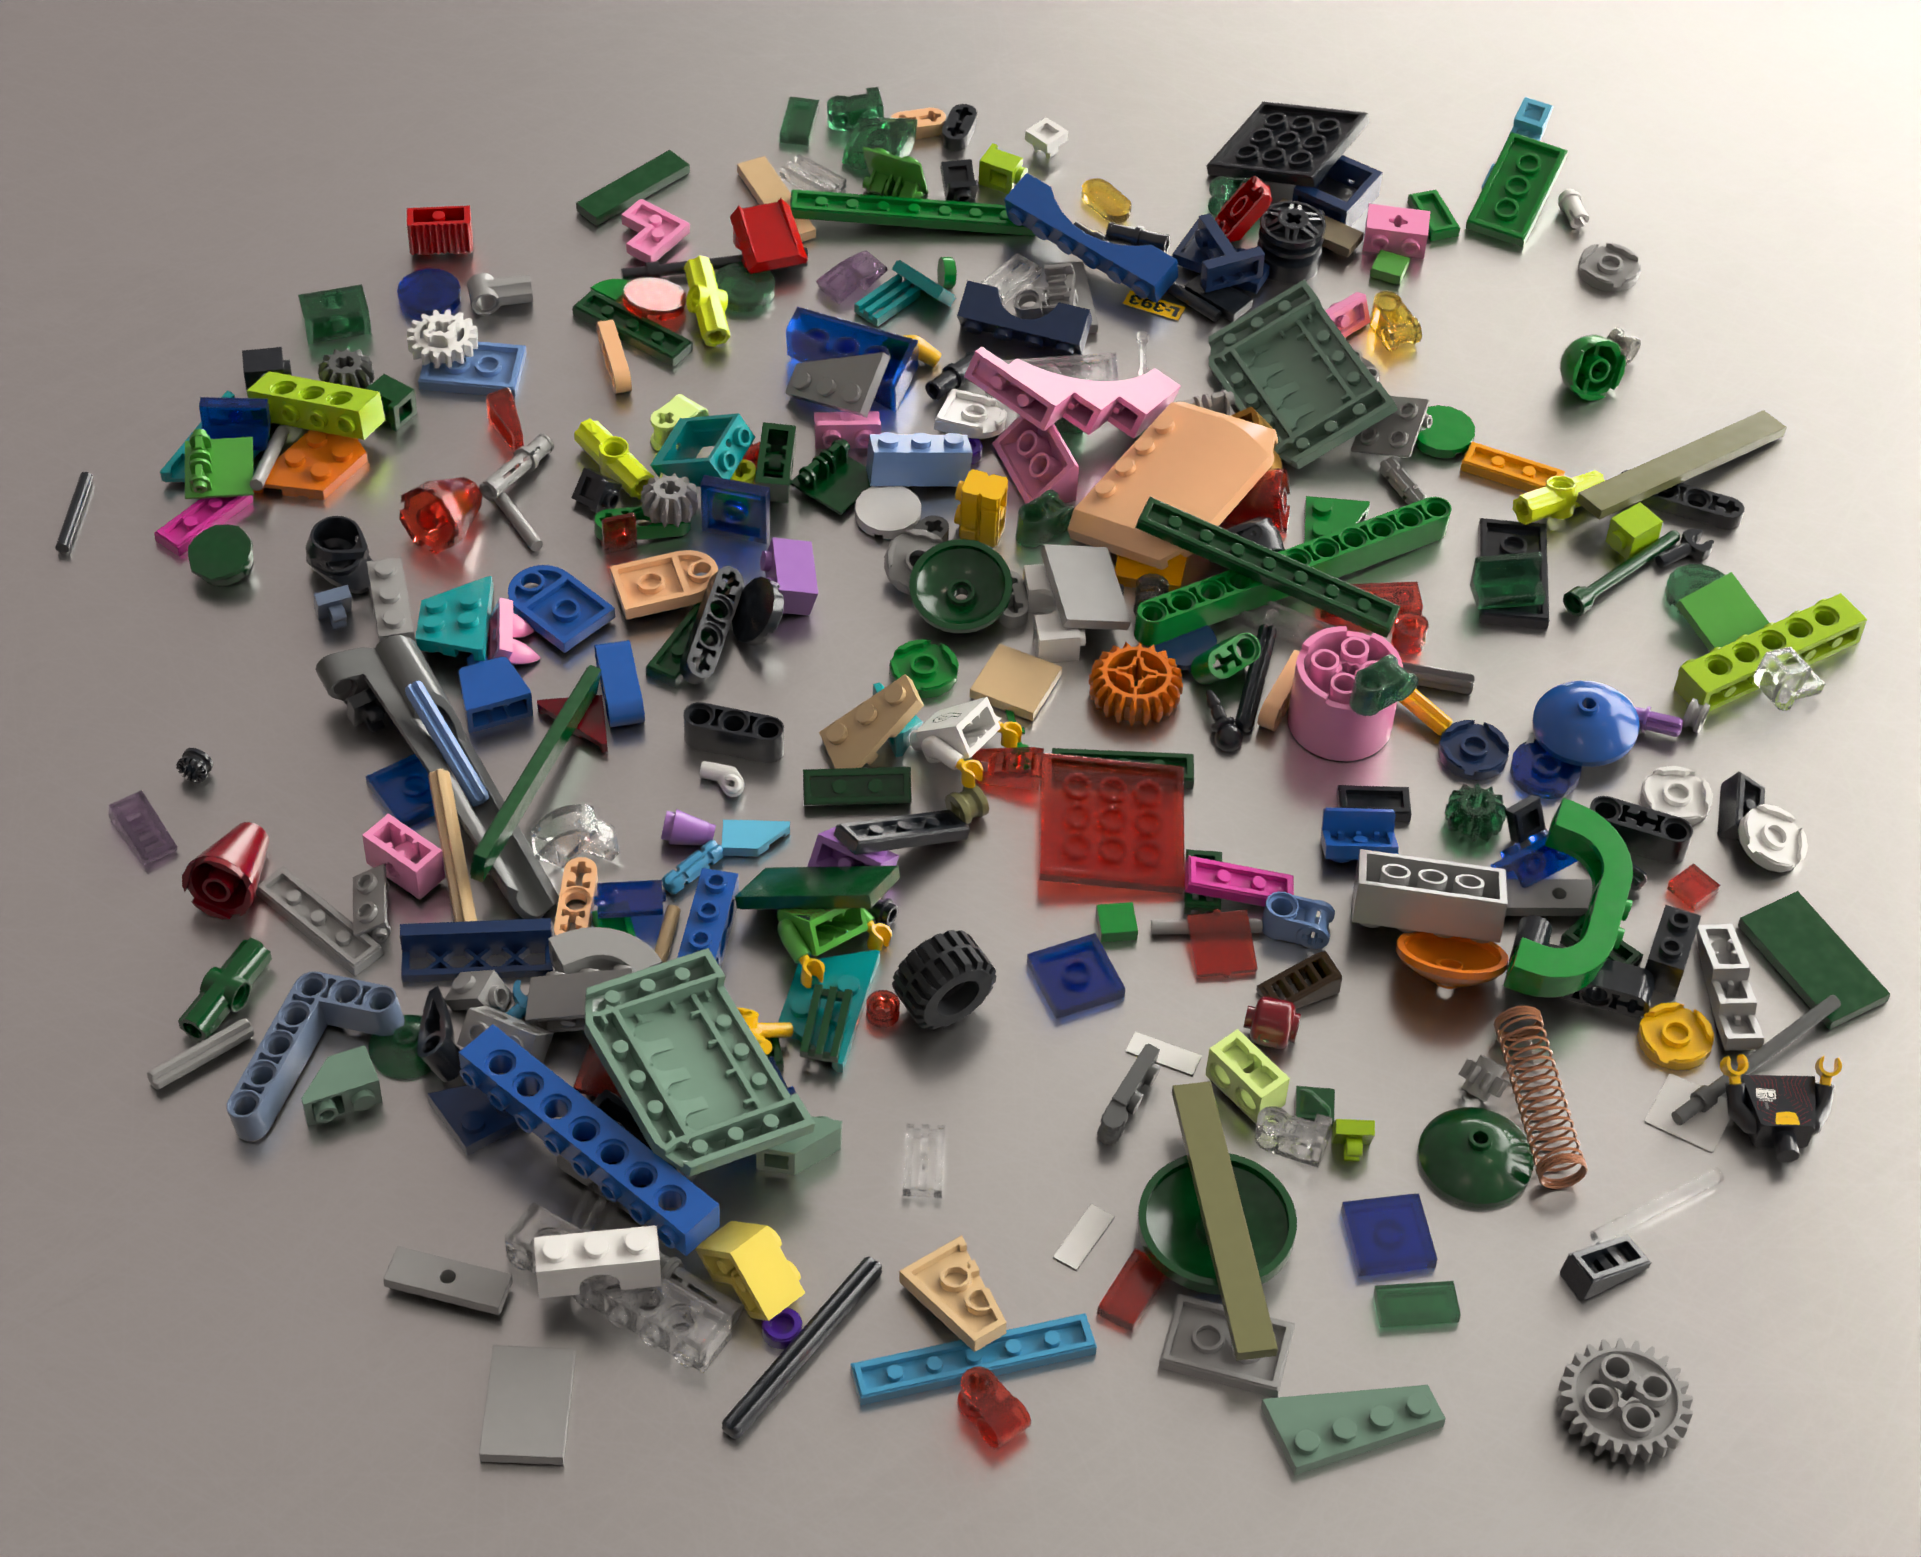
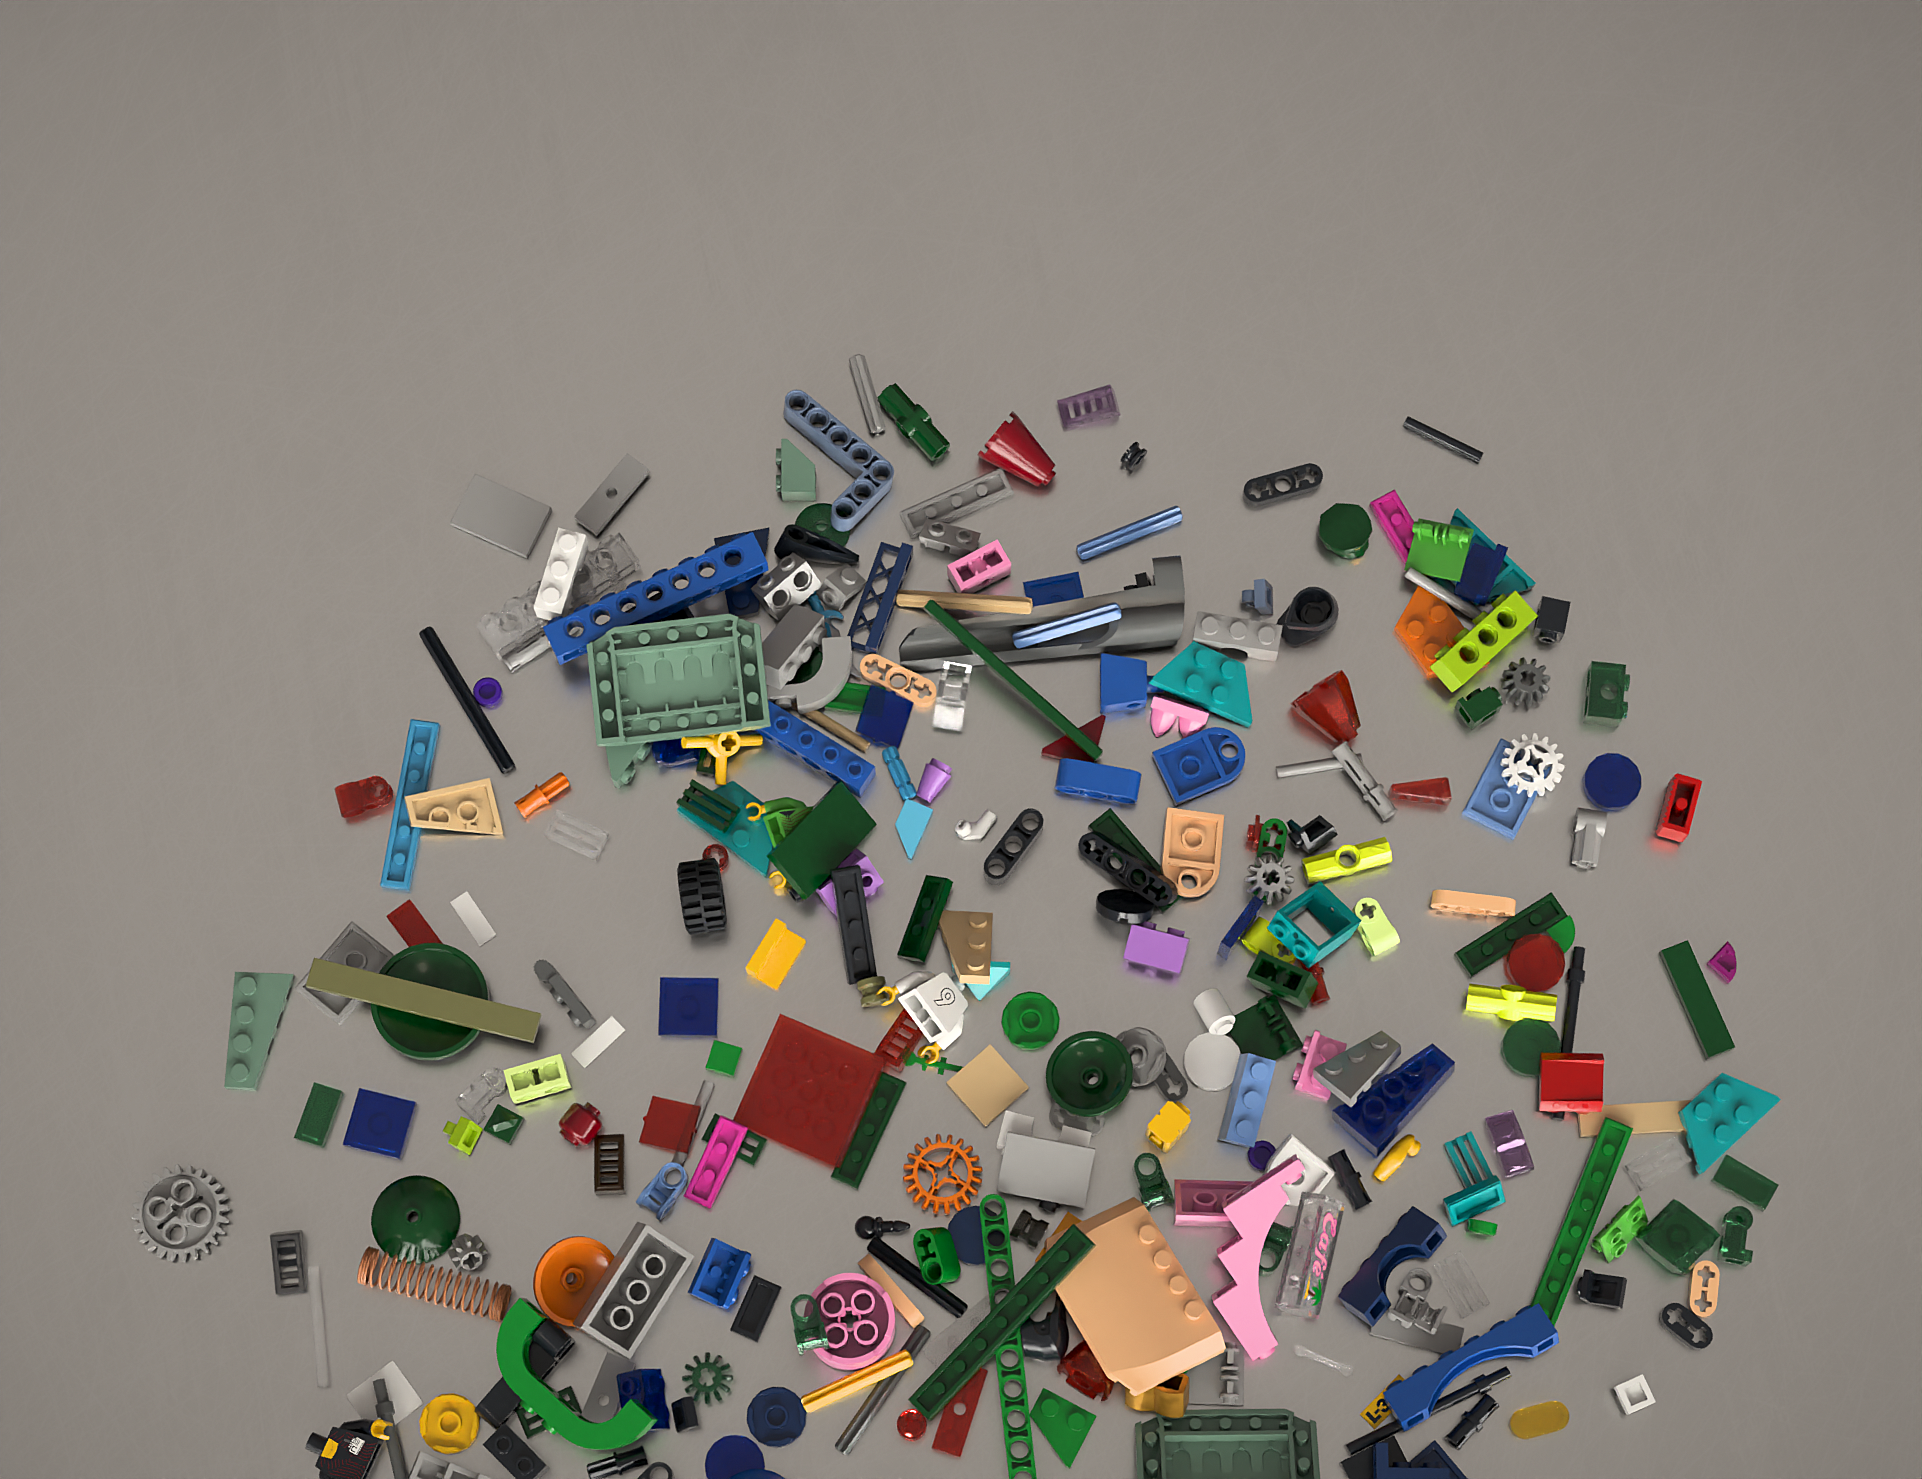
camera: 115 degrees right, 25 degrees up
bright pink plate [621,199,690,263] -> none
light yellow brick [695,1221,805,1321] -> none
lime brick [978,143,1028,194] -> none
none -> orange axle [514,772,570,817]
none -> yellow panel [746,918,806,990]
none -> medium blue axle [1076,506,1183,560]
none -> white brick [1193,989,1235,1035]
none -> black beam [1243,463,1323,507]
none -> teal wing [1678,1073,1781,1174]
none -> magenta tile [1707,941,1737,983]

